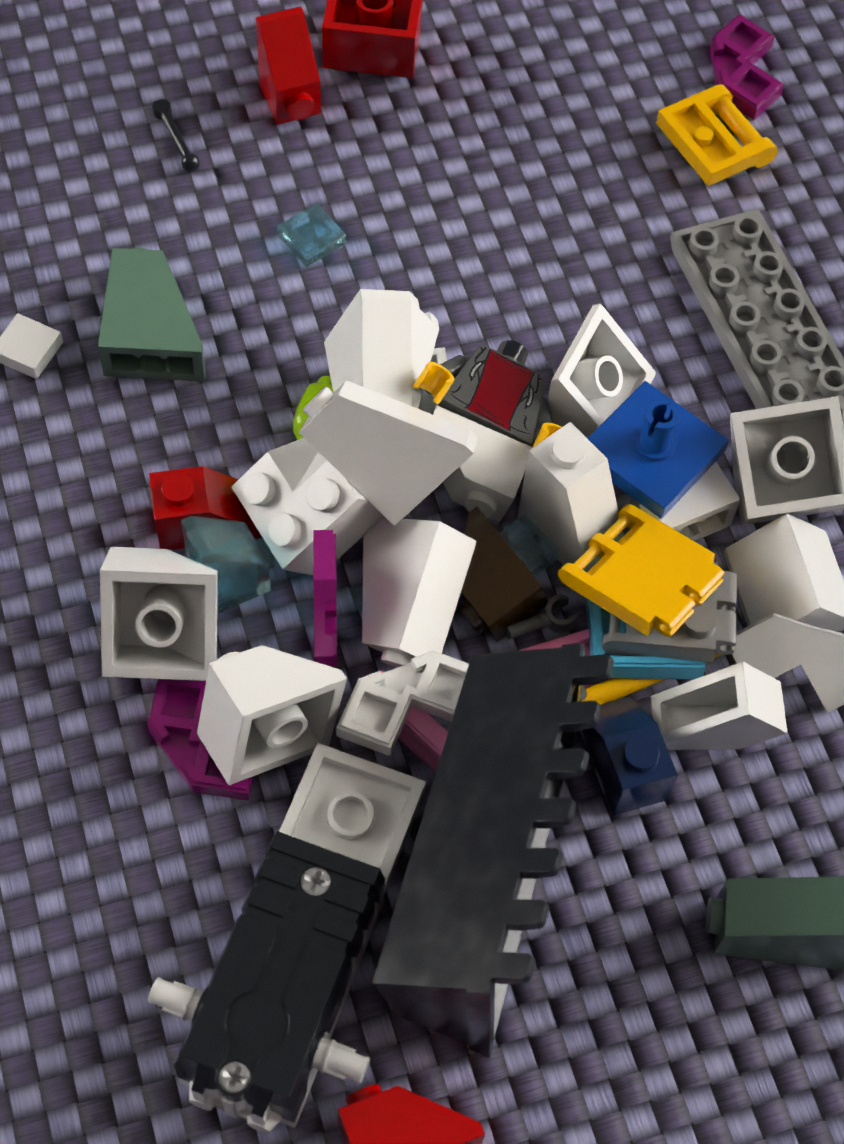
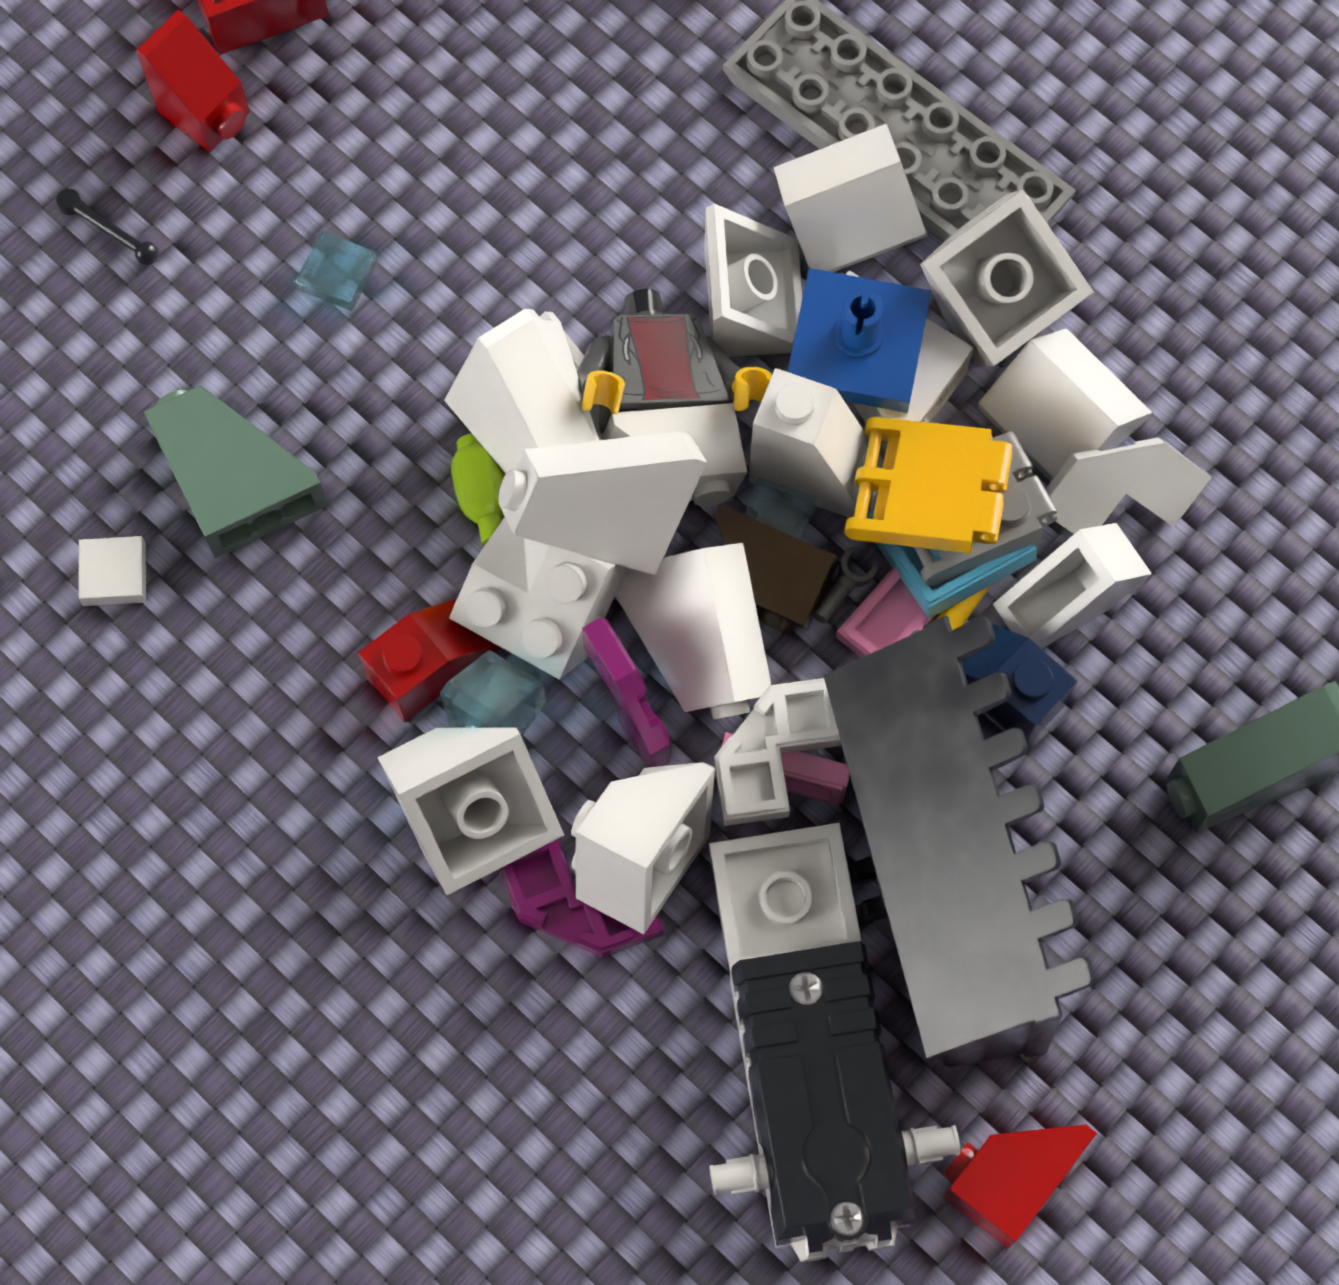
camera: 25 degrees left, 10 degrees up
none -> white slope [773,124,928,272]

